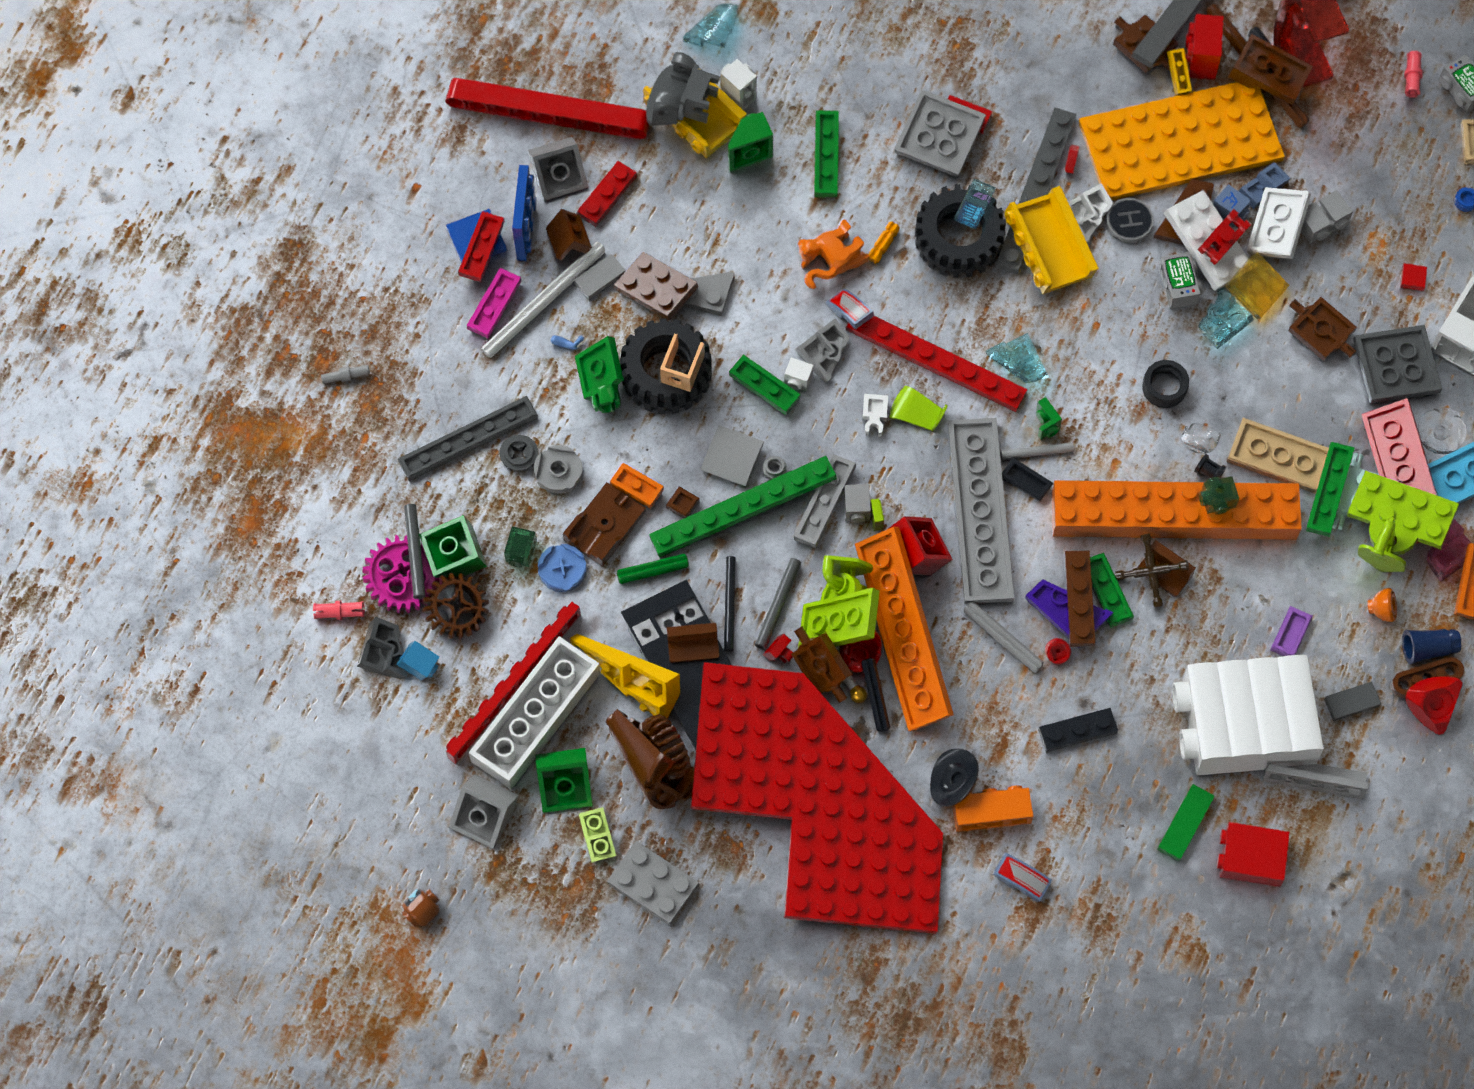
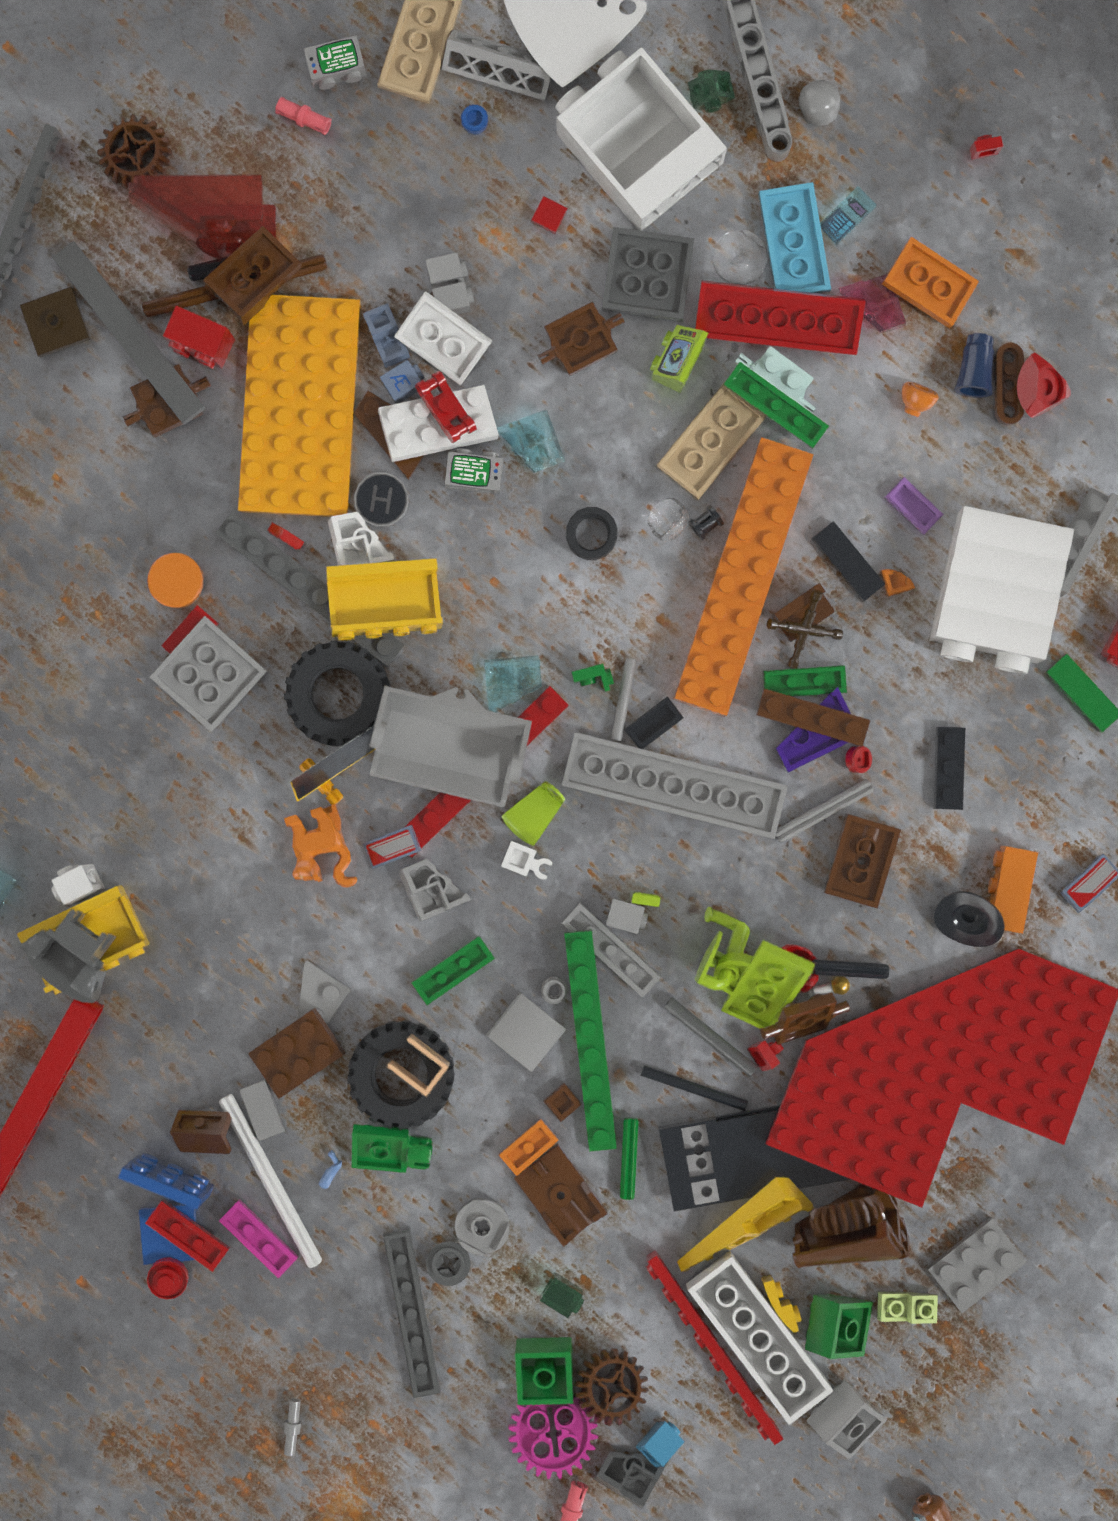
camera: 75 degrees left, 20 degrees up
dark grey piece [404,504,426,599] -> none
light grey slope [528,137,588,201] -> none
medium blue tile [538,544,586,592] -> none
red plate [577,161,637,227] -> none
reddish brown panel [667,623,719,663] -> none
green slope [728,112,773,172] -> none
white plate [784,357,814,391] -> none
green plate [814,110,839,198] -> none
orange plate [855,527,954,731] -> none
red brick [888,516,953,575] -> none
clear light blue tile [954,178,996,229] -> none
yellow piece [1167,48,1192,95] -> none
clear green brick [1198,476,1239,514] -> none
clear yellow plate [1225,252,1290,320] -> none
dark grey tile [1324,682,1381,721] -> none
lime plate [1347,471,1459,572] -> none
none -> orange tile [147,553,204,608]
none -> red plate [147,1257,189,1300]
none -> black sticker [290,725,376,802]
none -> light grey piece [370,686,532,807]
none -> lime slope [649,325,708,394]
none -> yellow slope [761,1275,802,1333]
none -> black tile [812,521,885,602]
none -> reddish brown piece [824,813,901,909]
none -> orange tile [880,569,915,597]

